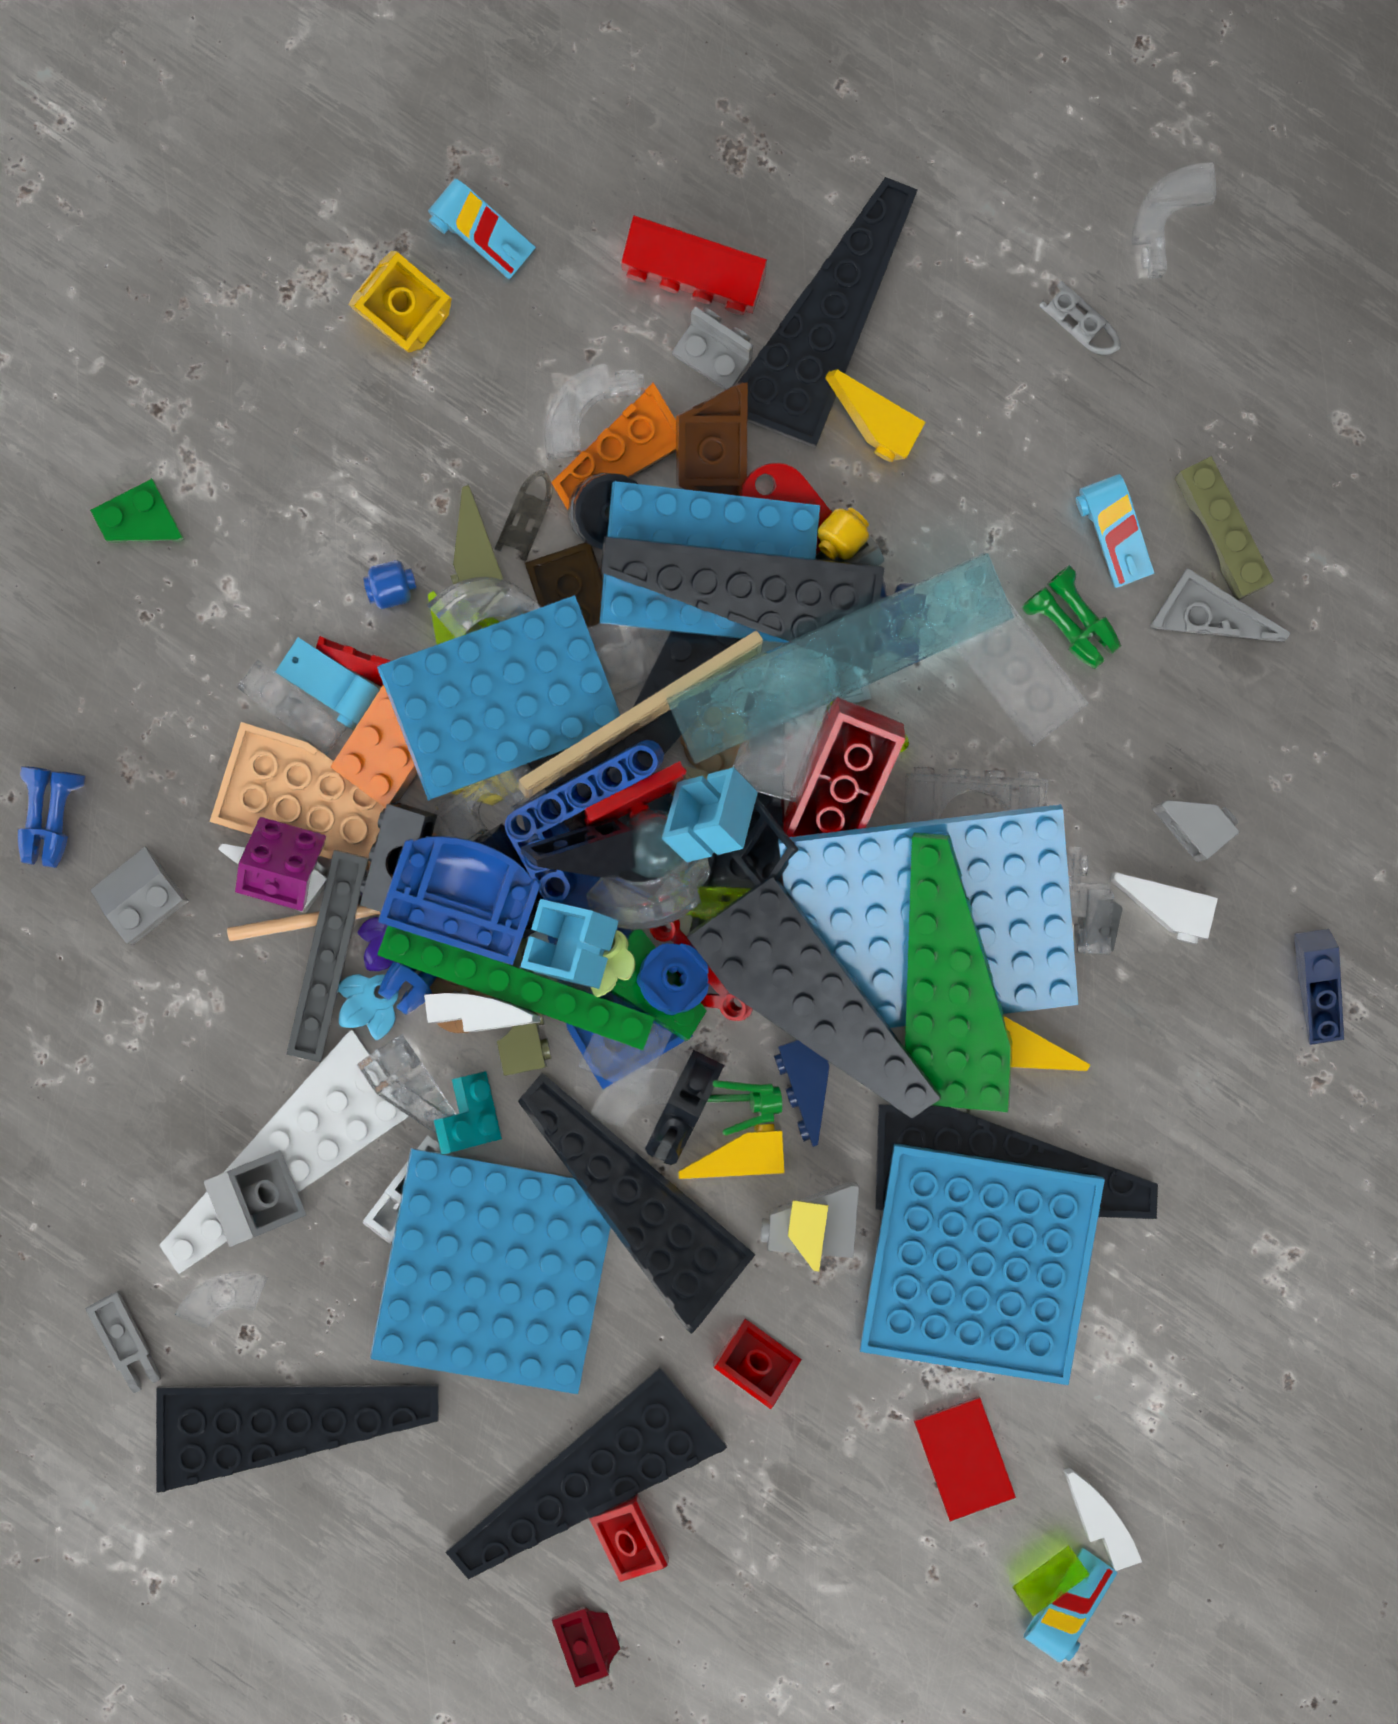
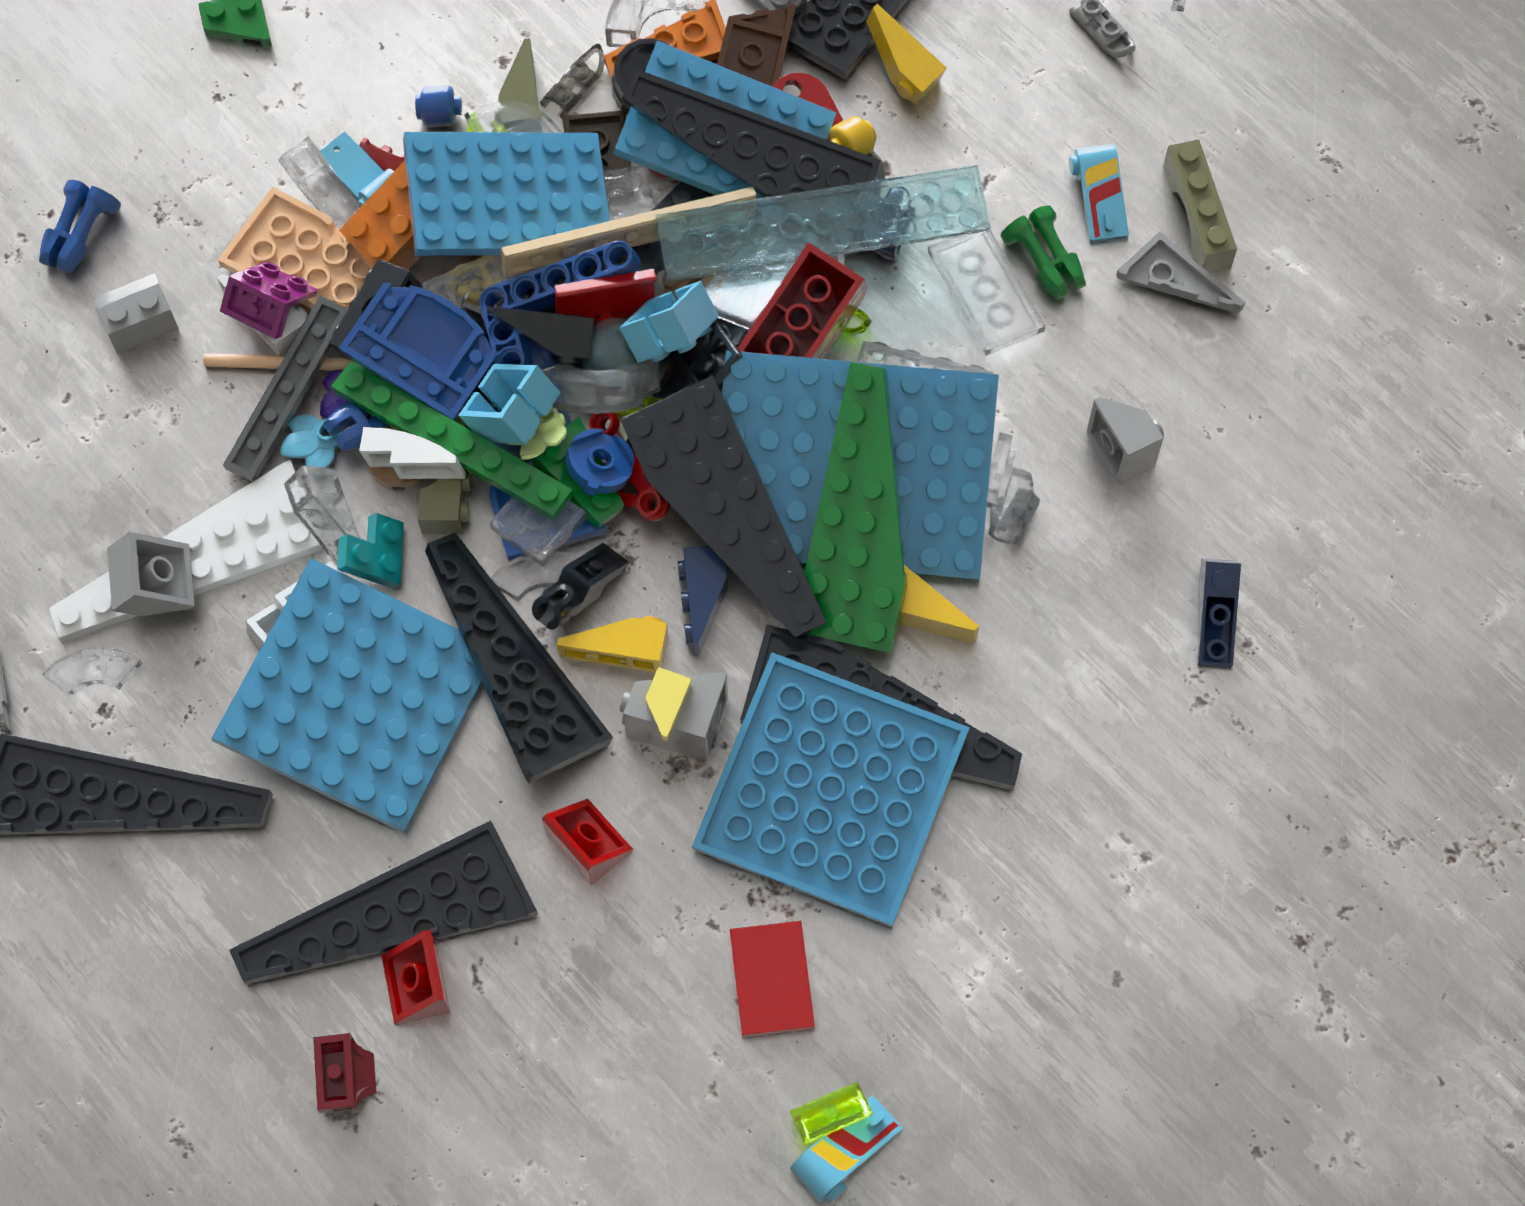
camera: 10 degrees right, 20 degrees down
green plant [707,1080,783,1136] -> none
white slope [1063,1467,1142,1571] -> none
white slope [1110,872,1218,944] -> none

